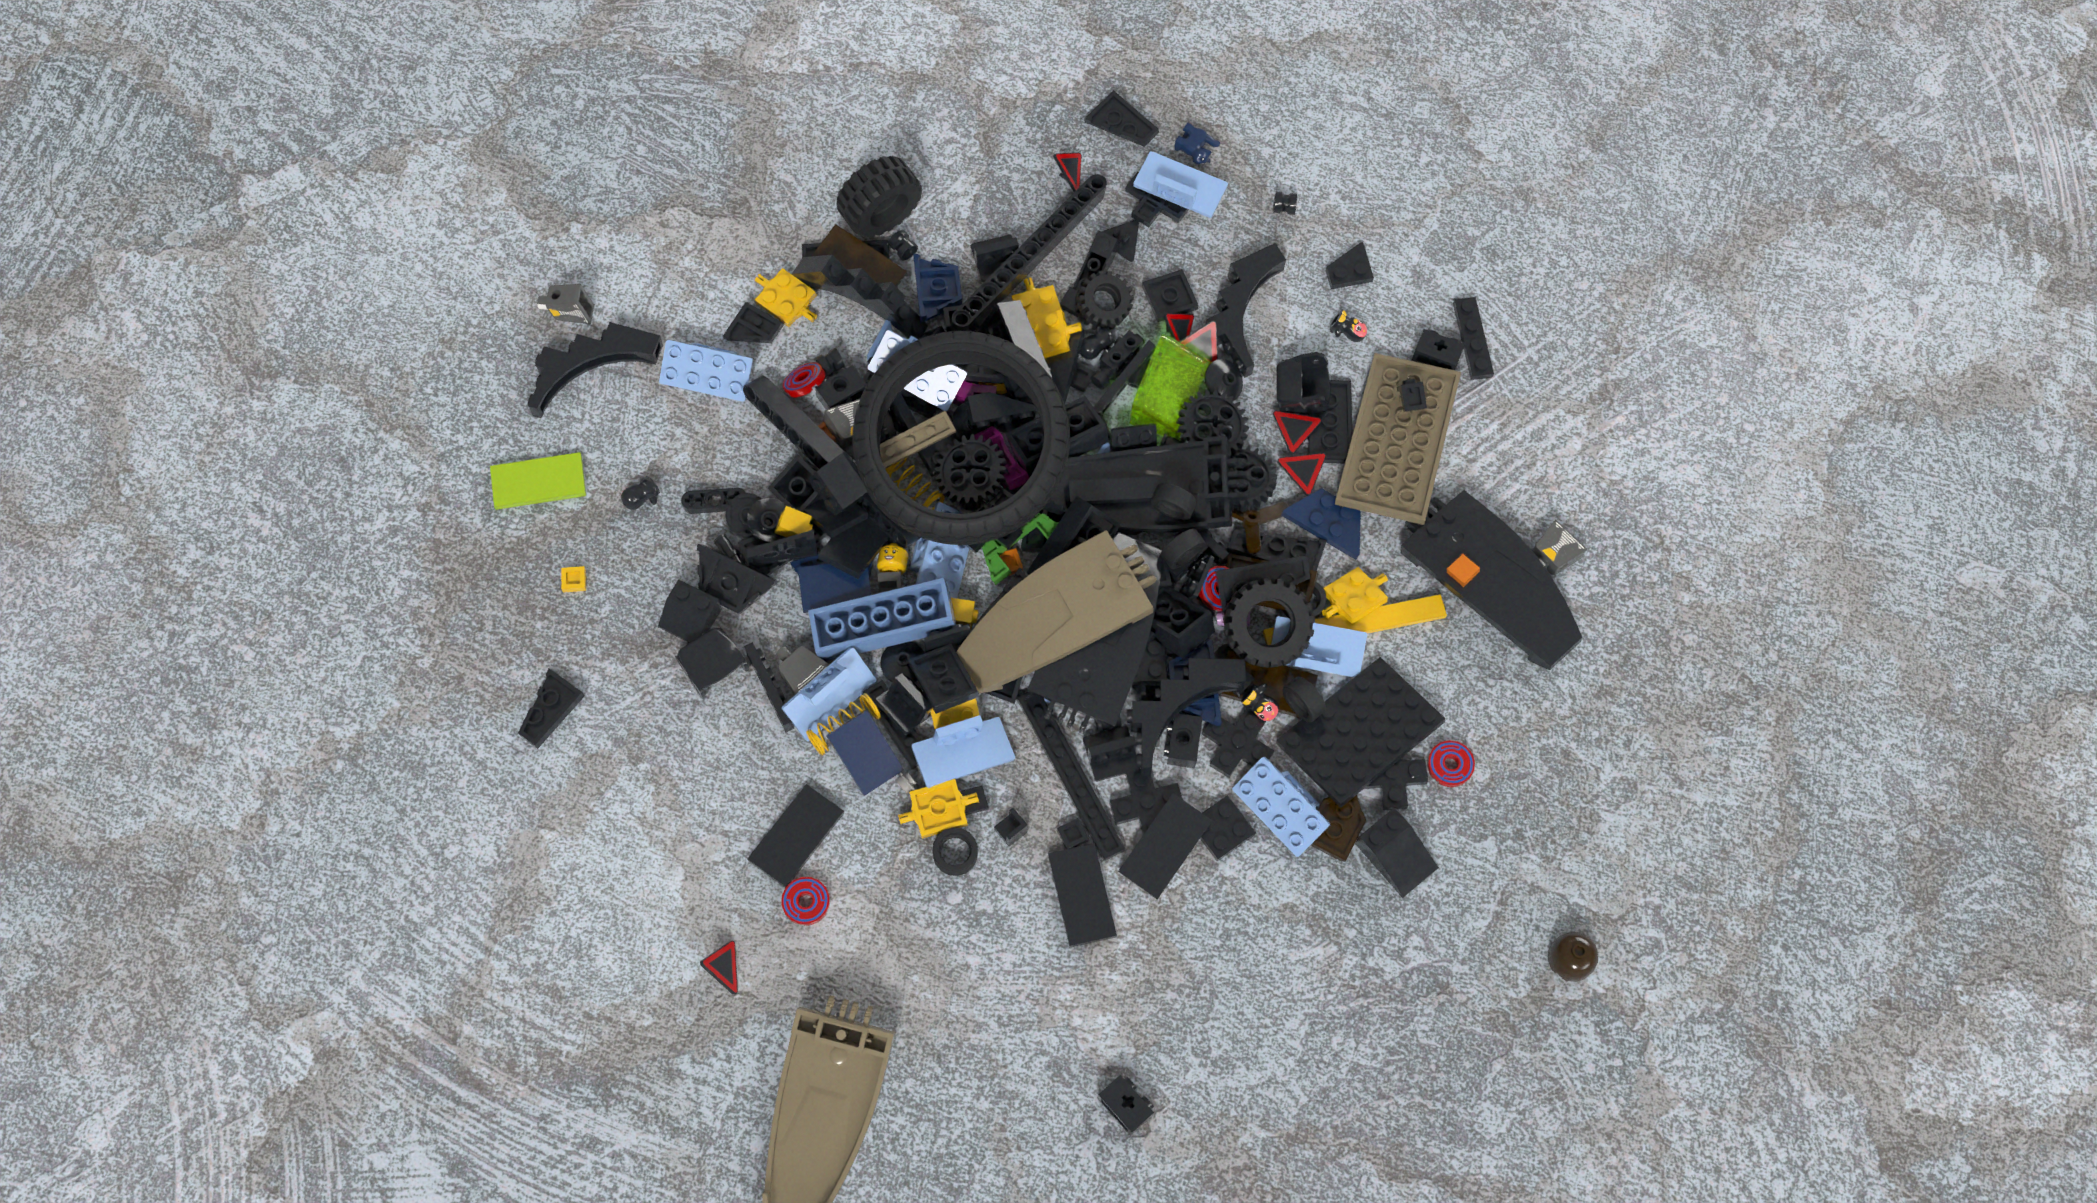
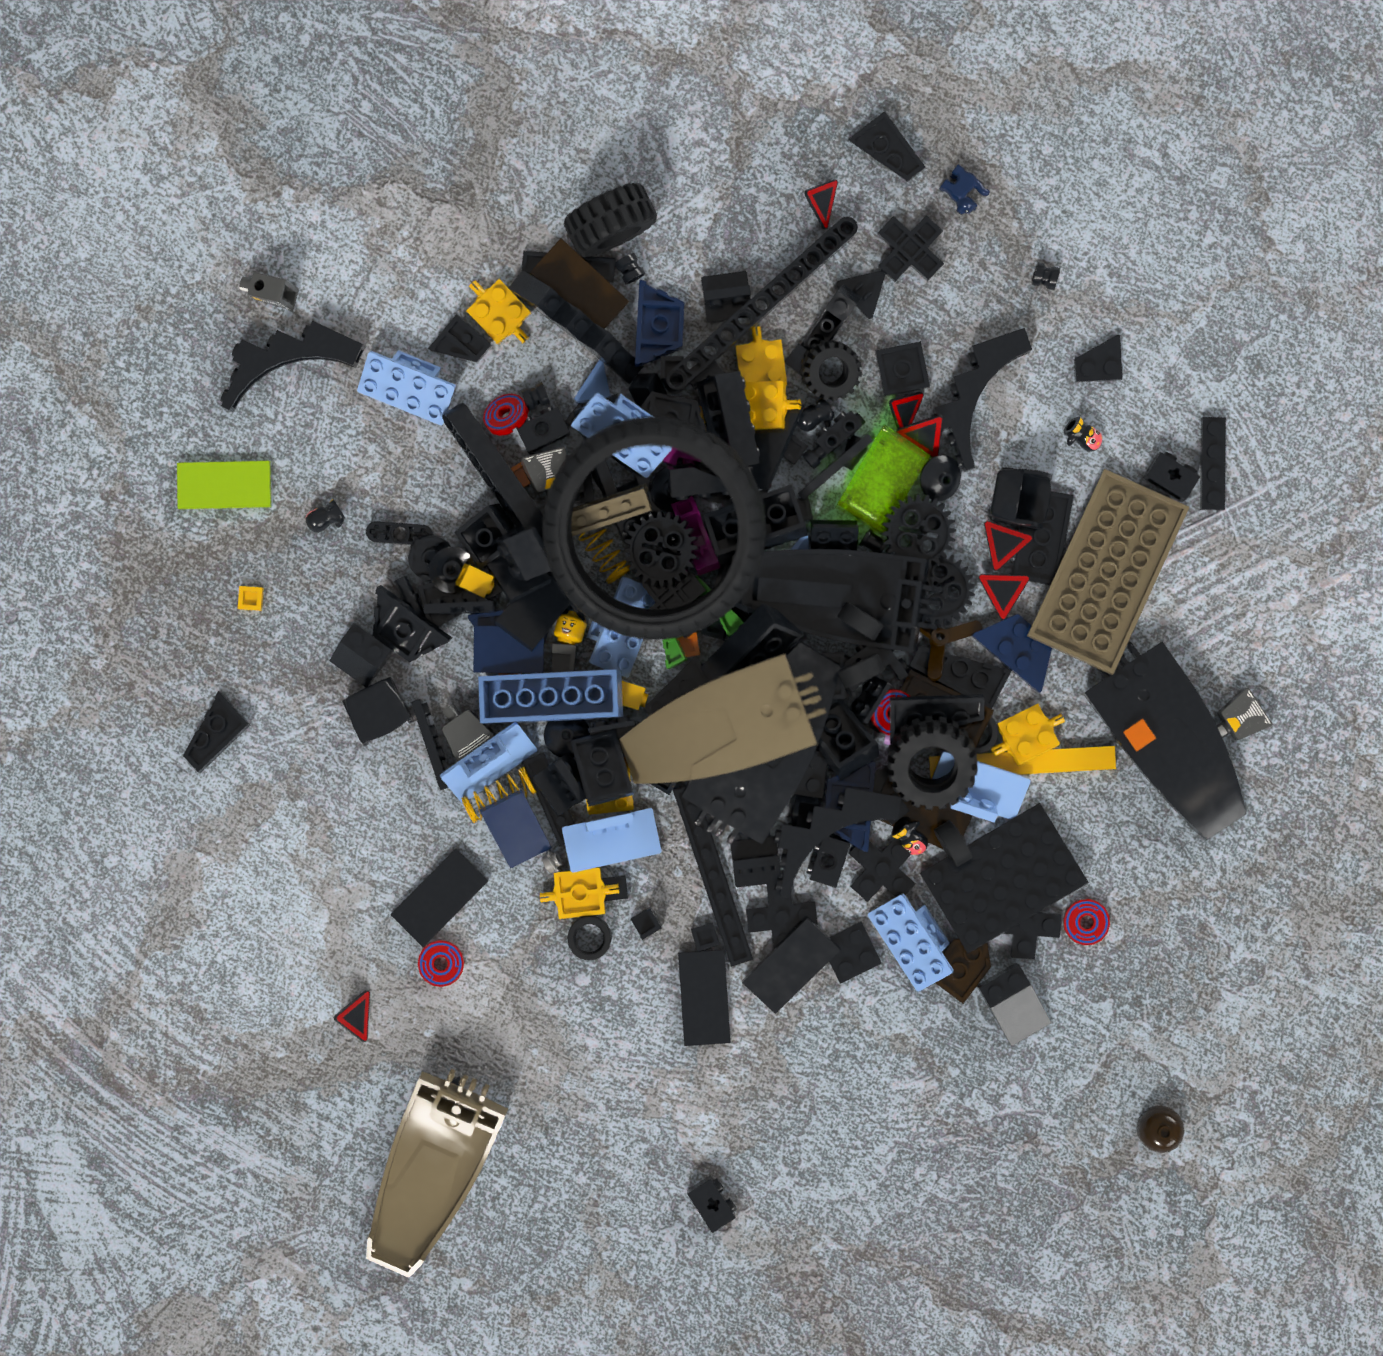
camera: 10 degrees right, 20 degrees up
light blue bracket [1133,151,1228,218] -> none
black bracket [1397,379,1427,412] -> none

